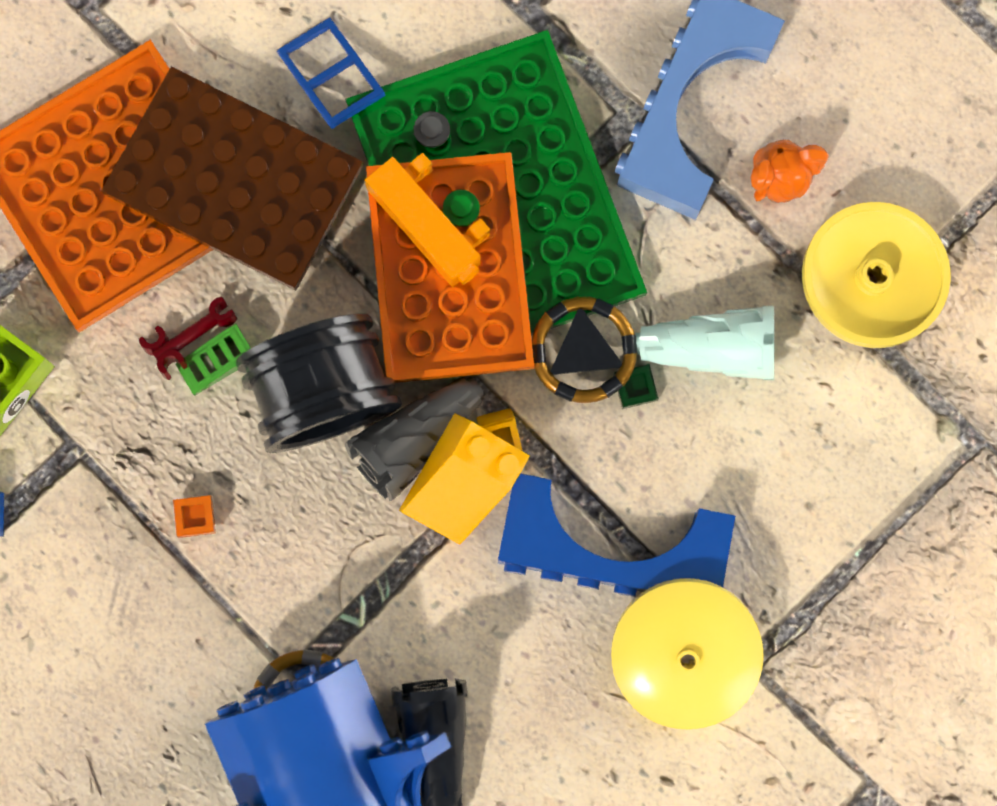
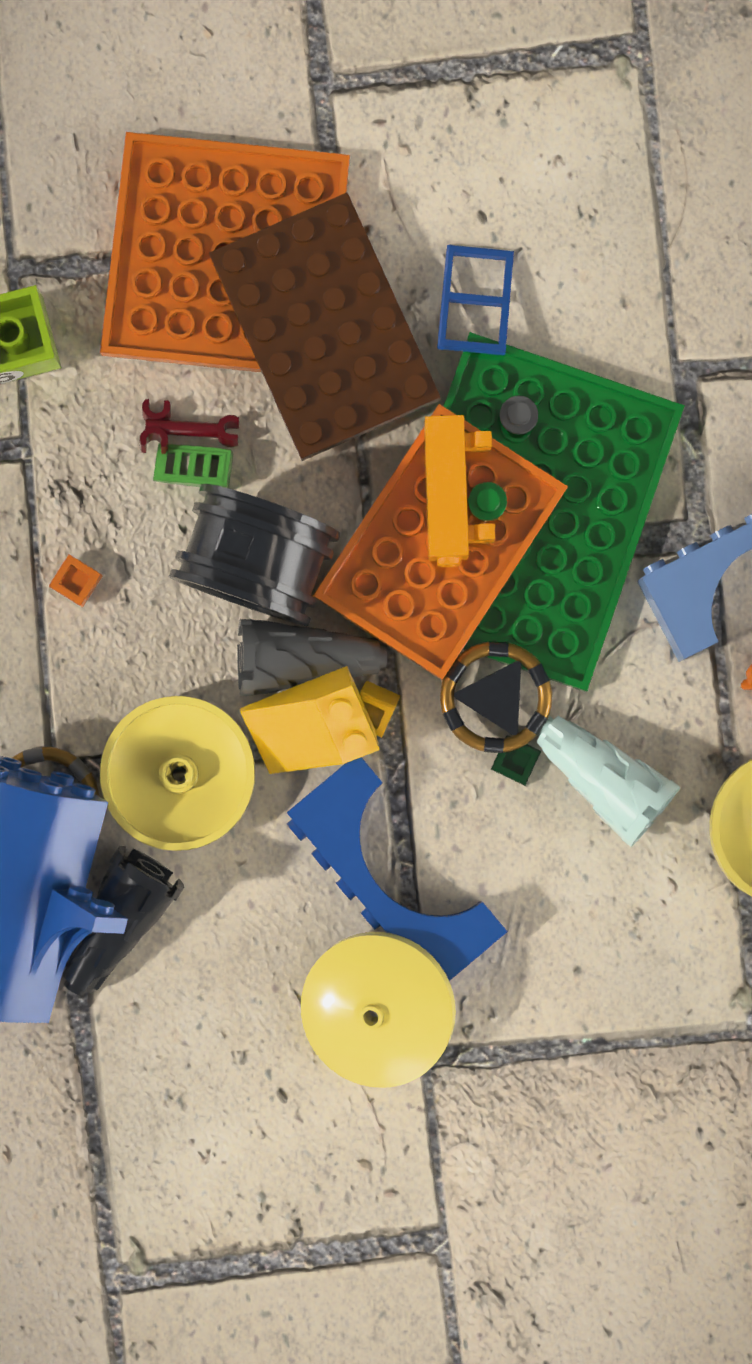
camera: 40 degrees right, 5 degrees up
none -> light yellow dish [100,696,255,851]

